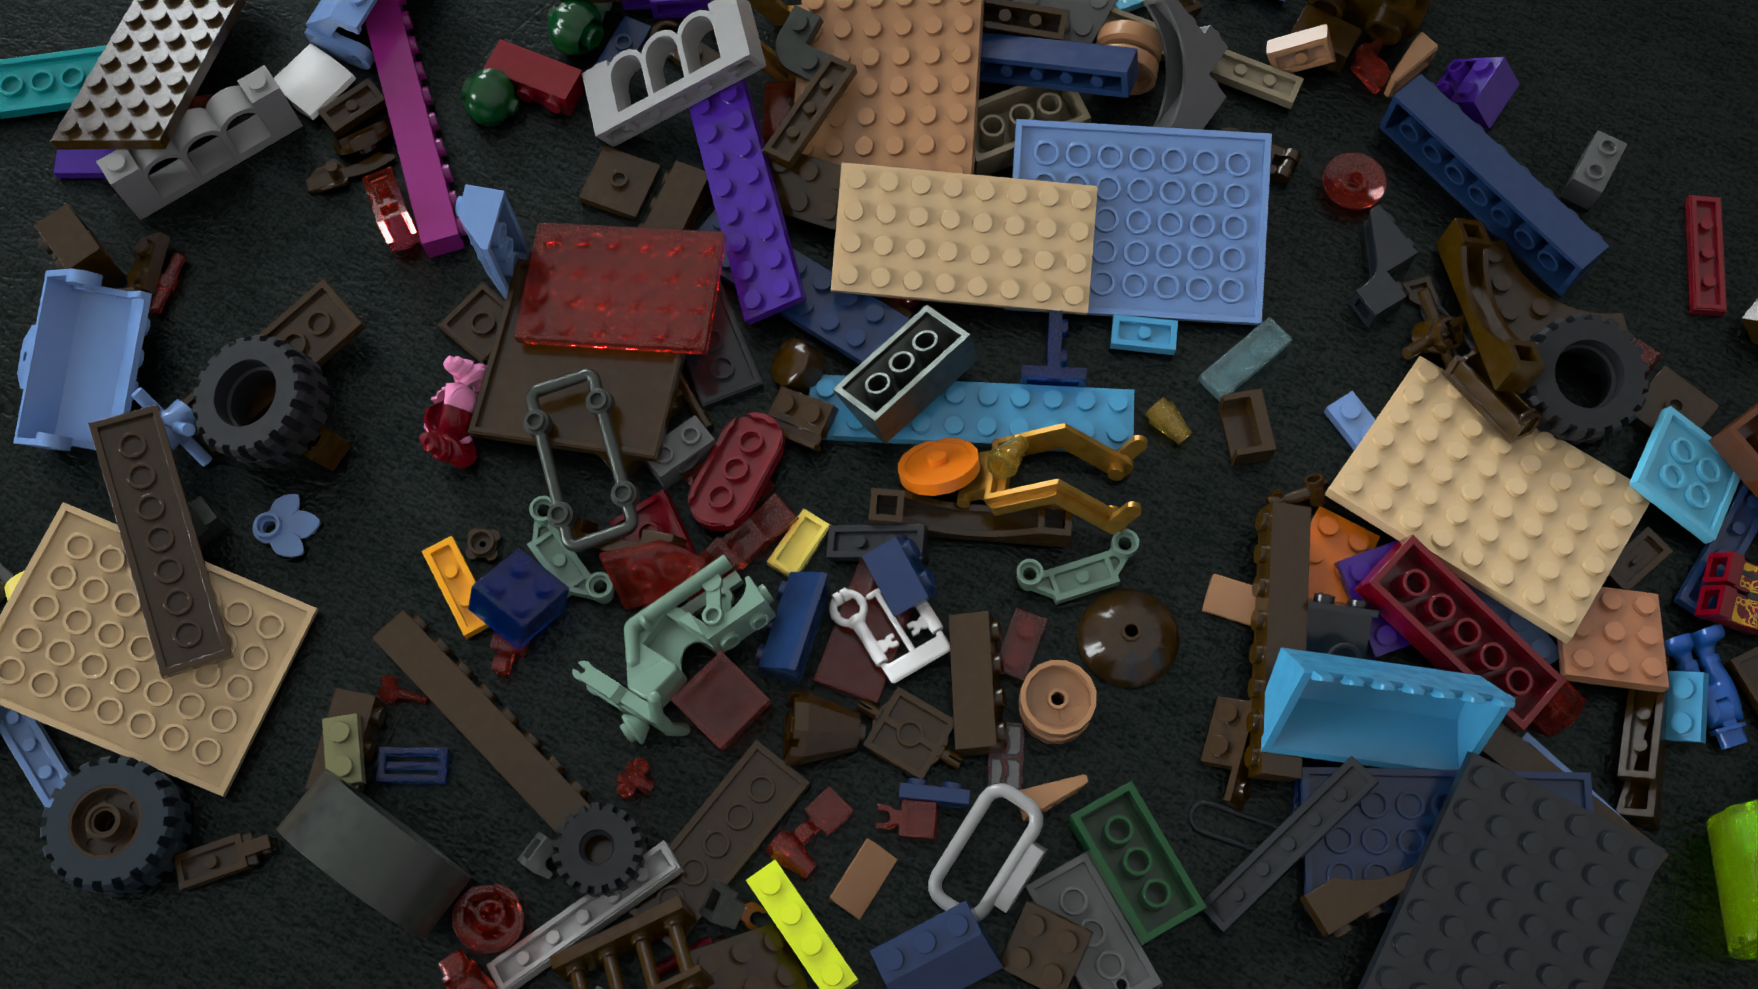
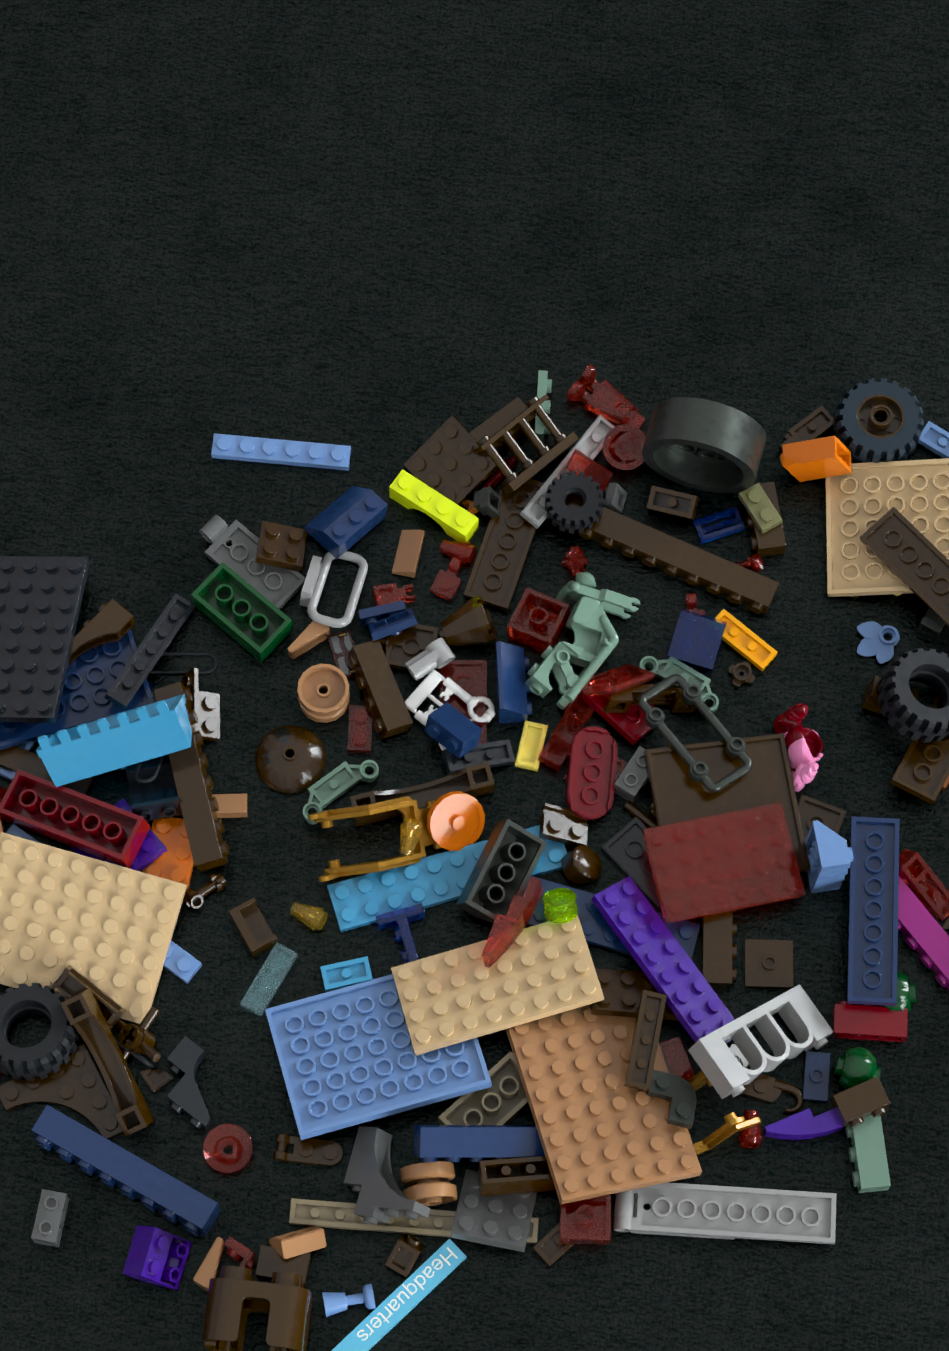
camera: 155 degrees right, 0 degrees up
none -> dark blue plate [368,608,417,641]
none -> light grey piece [405,637,455,681]
none -> clear red slope [482,877,543,968]
none -> clear neon green wheel [543,888,578,923]
none -> clear red tile [565,449,613,492]
none -> dark brown brick [646,486,699,520]
none -> orange brick [780,436,852,482]
none -> dark blue plate [847,816,900,1006]

